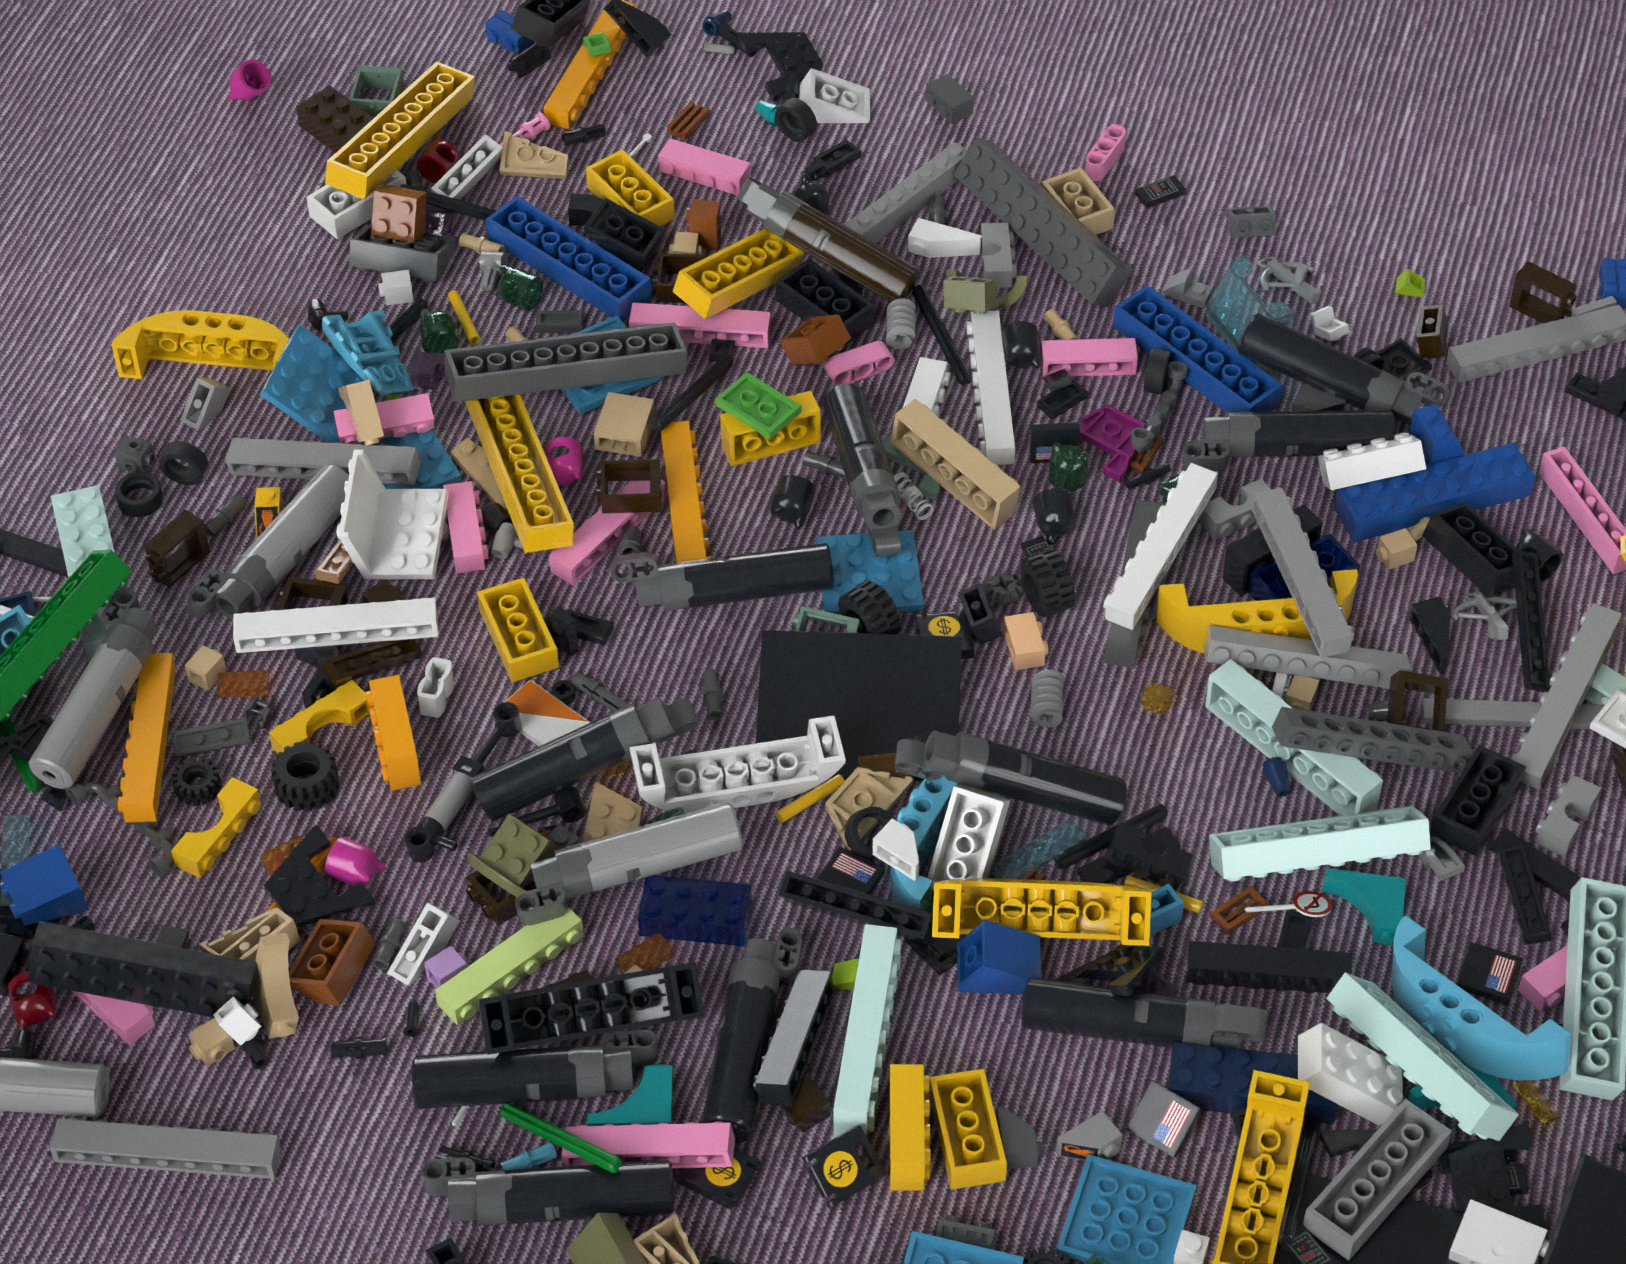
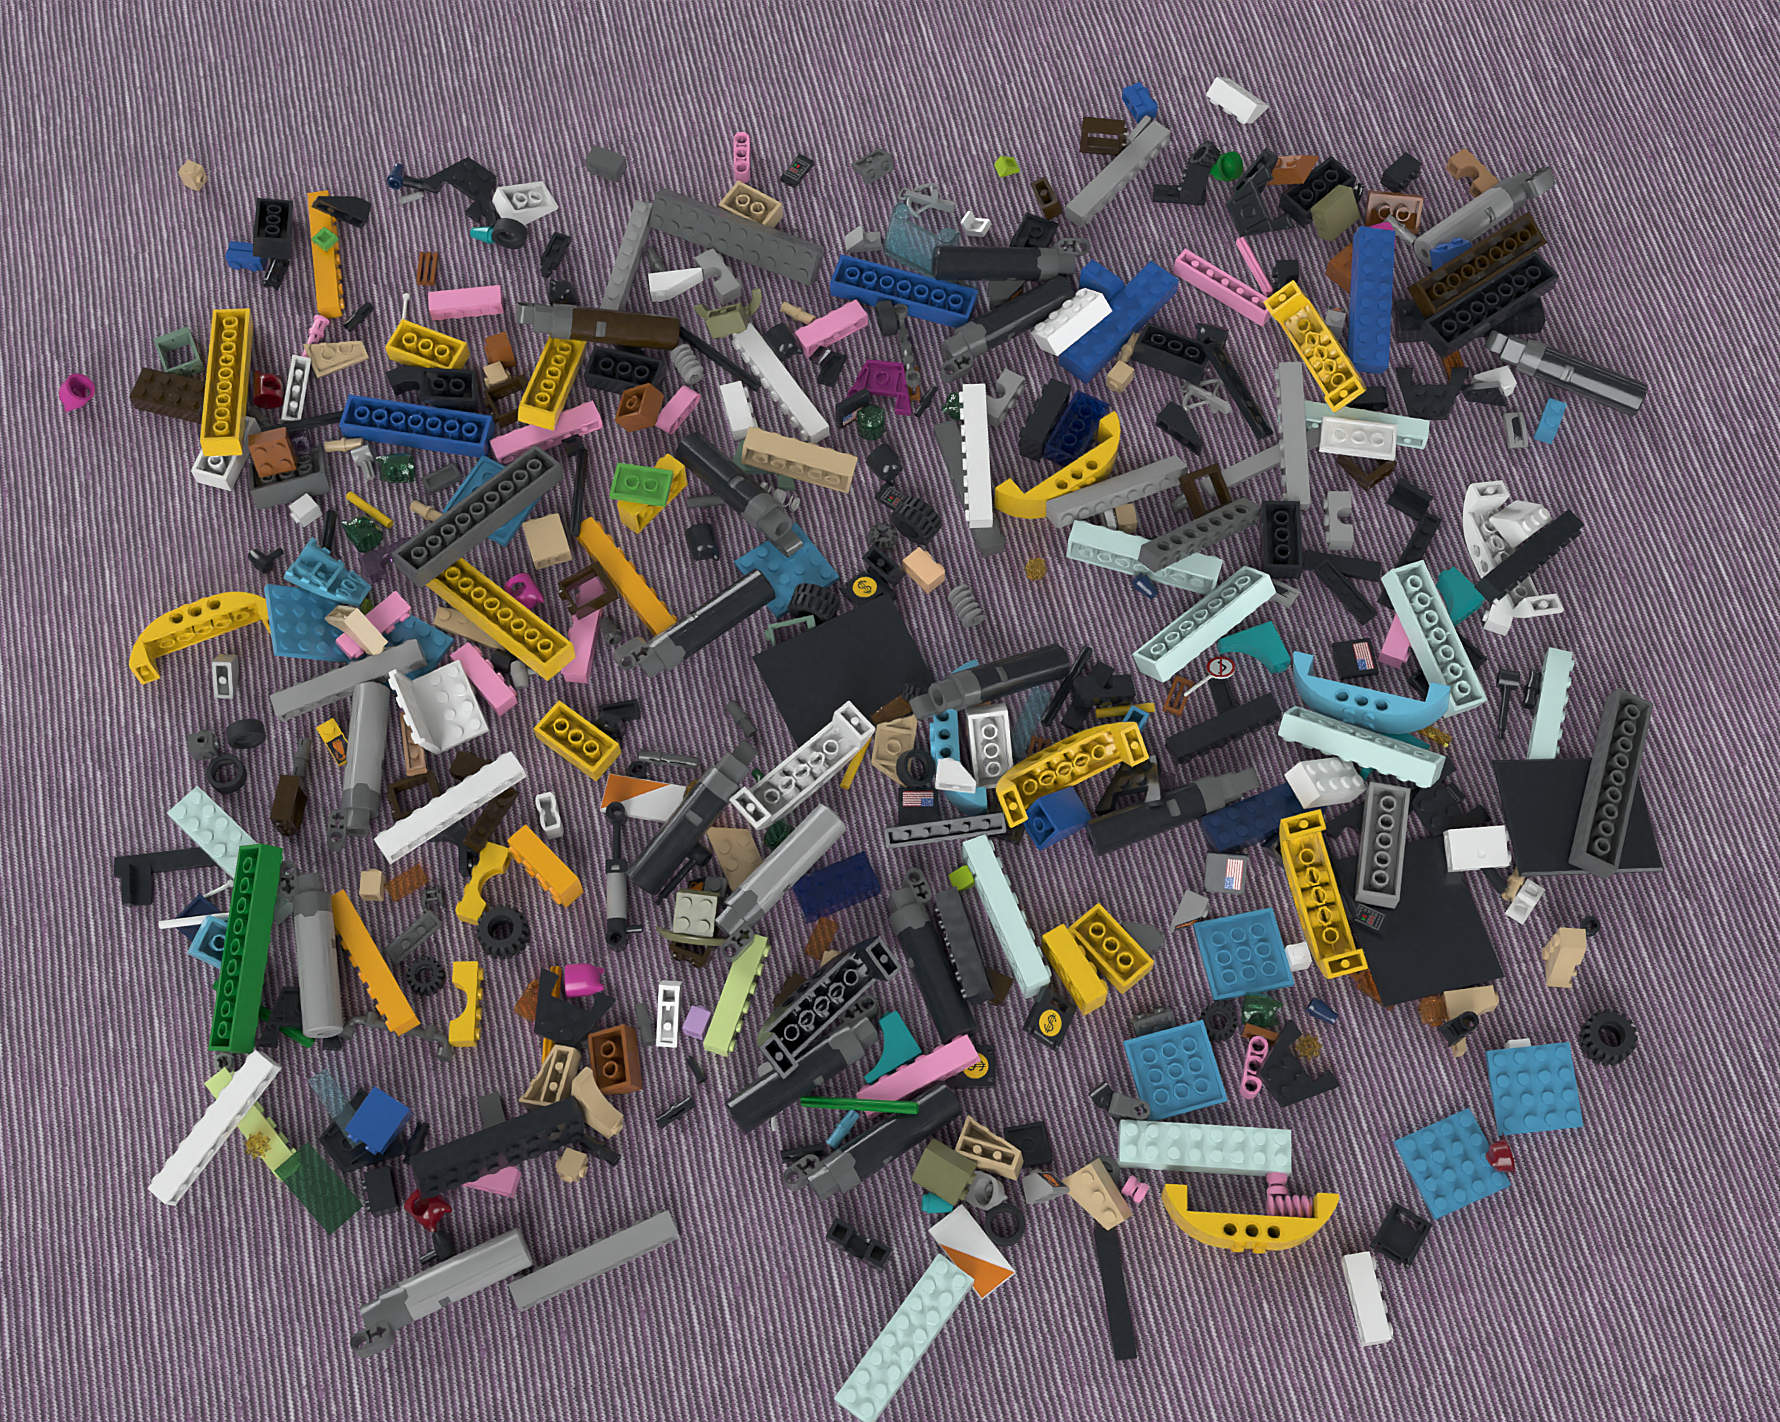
camera: 30 degrees left, 15 degrees up
white brick [213,996,261,1045] -> none
light grey brick [1251,487,1354,658] -> none

